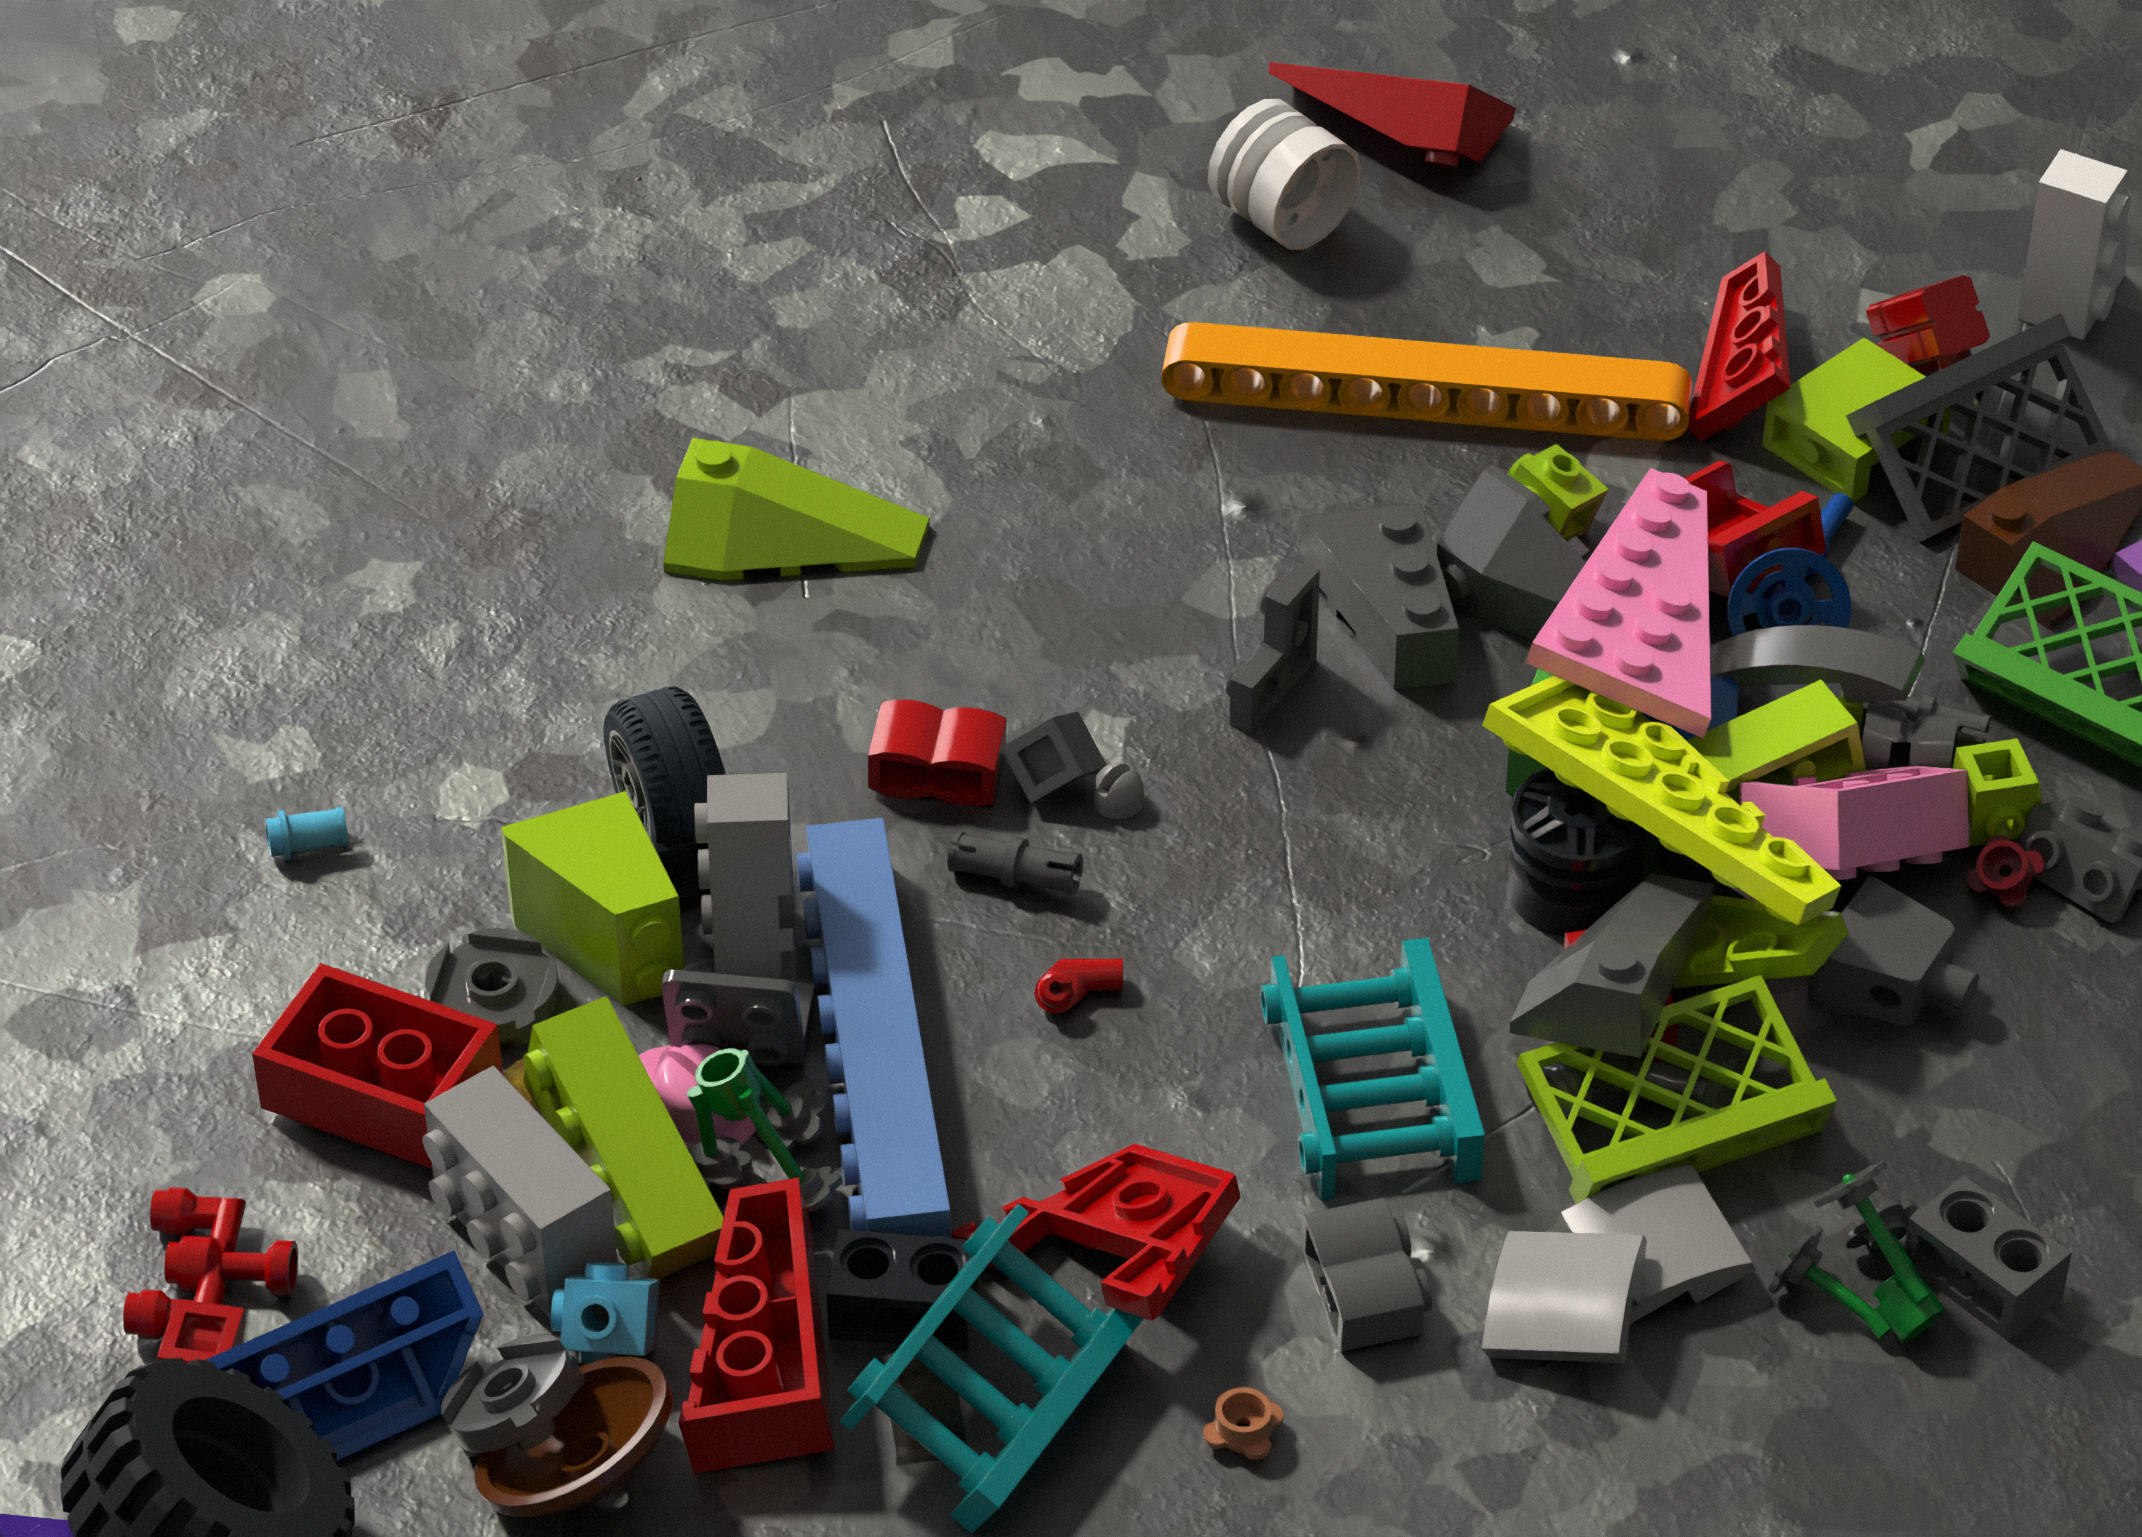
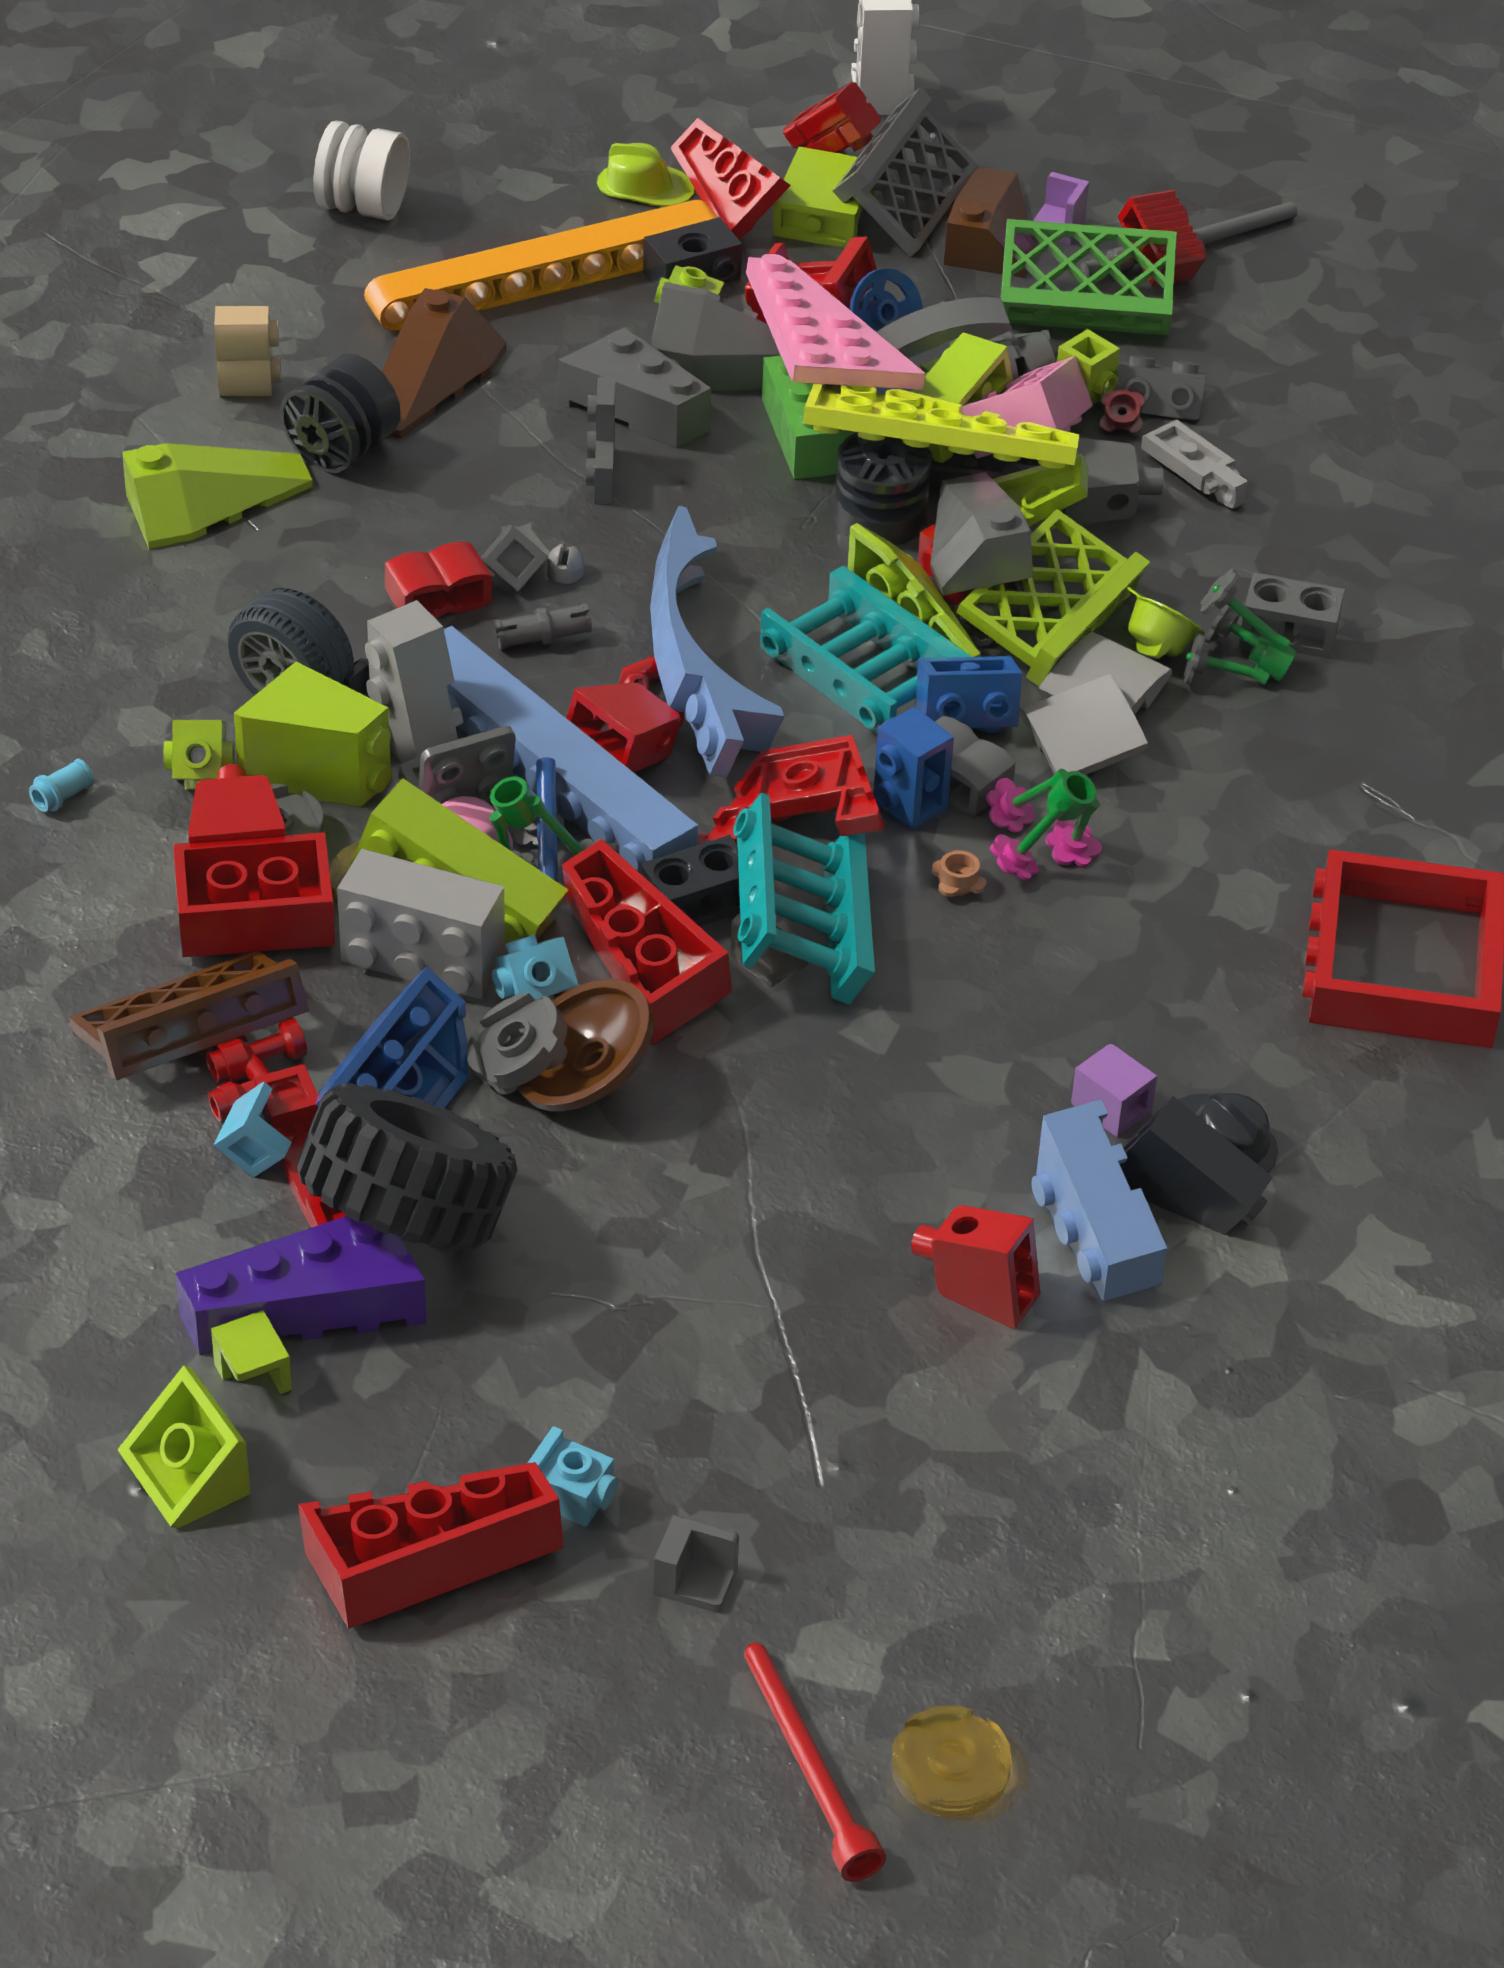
camera: 35 degrees left, 0 degrees up
red wedge [1268,62,1516,169] -> none
none -> reddish brown fence [68,950,309,1081]
none -> lime brick [163,720,235,790]
none -> red torso [188,764,285,843]
none -> medium azure panel [213,1082,292,1178]
none -> tan brick [214,306,281,396]
none -> black wheel [280,354,401,473]
none -> reddish brown wedge [382,288,506,438]
none -> blue bar [536,757,558,882]
none -> red torso [566,682,684,773]
none -> lime piece [597,143,694,207]
none -> black brick [643,217,742,289]
none -> medium blue slope [650,506,784,777]
none -> lime wedge [848,523,980,657]
none -> blue brick [873,707,954,830]
none -> blue brick [915,656,1022,733]
none -> plant [986,768,1102,881]
none -> lime piece [1127,586,1205,659]
none -> light grey hinge [1141,420,1248,509]

